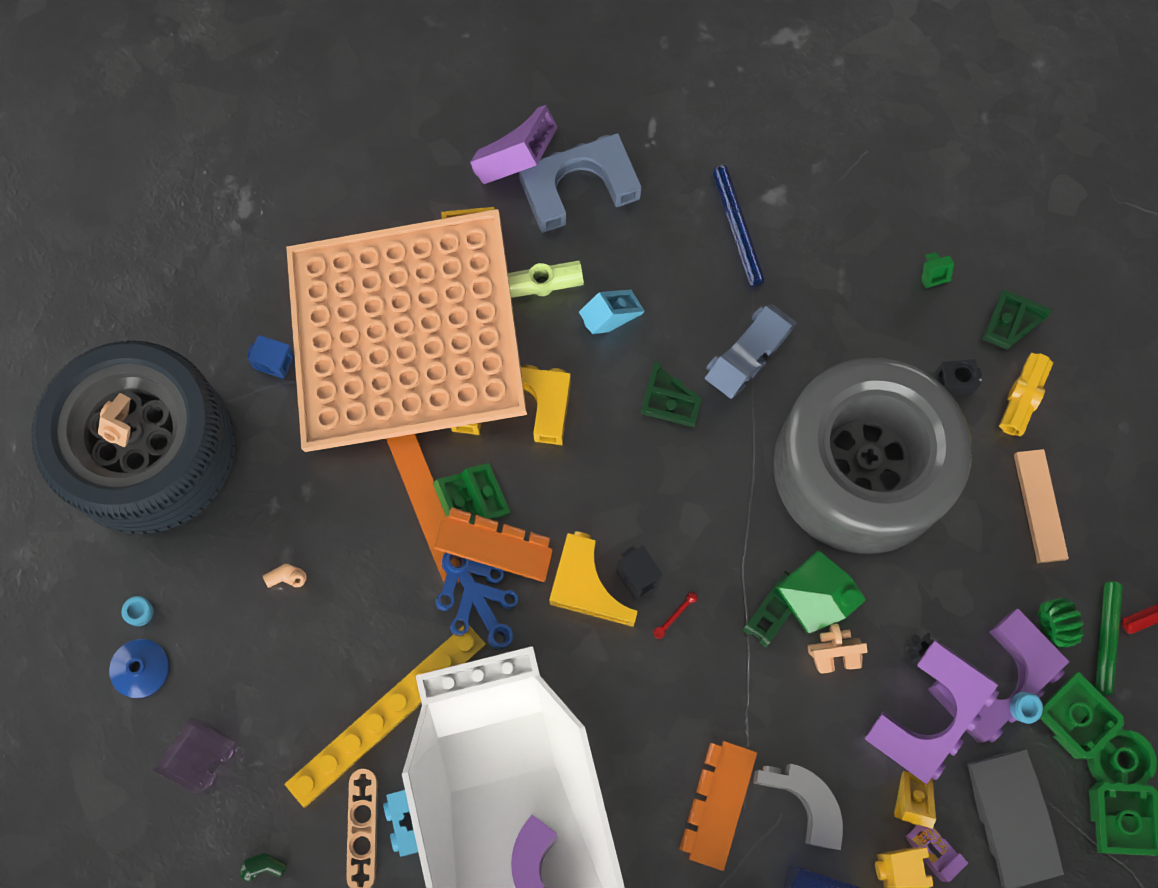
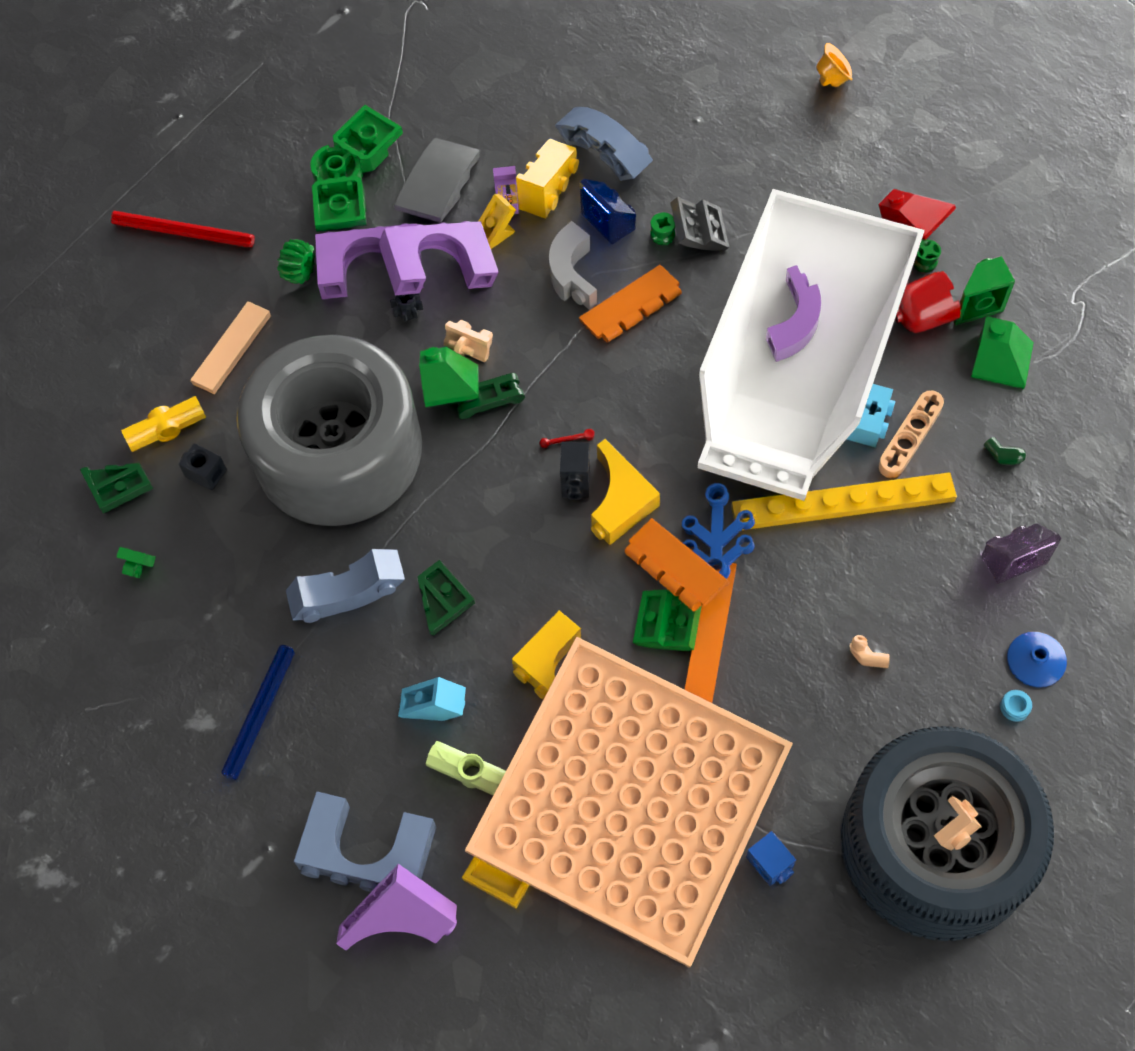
camera: 140 degrees left, 10 degrees down
medium azure tile [1010,692,1043,724] -> none
green axle [1095,581,1123,696] -> none

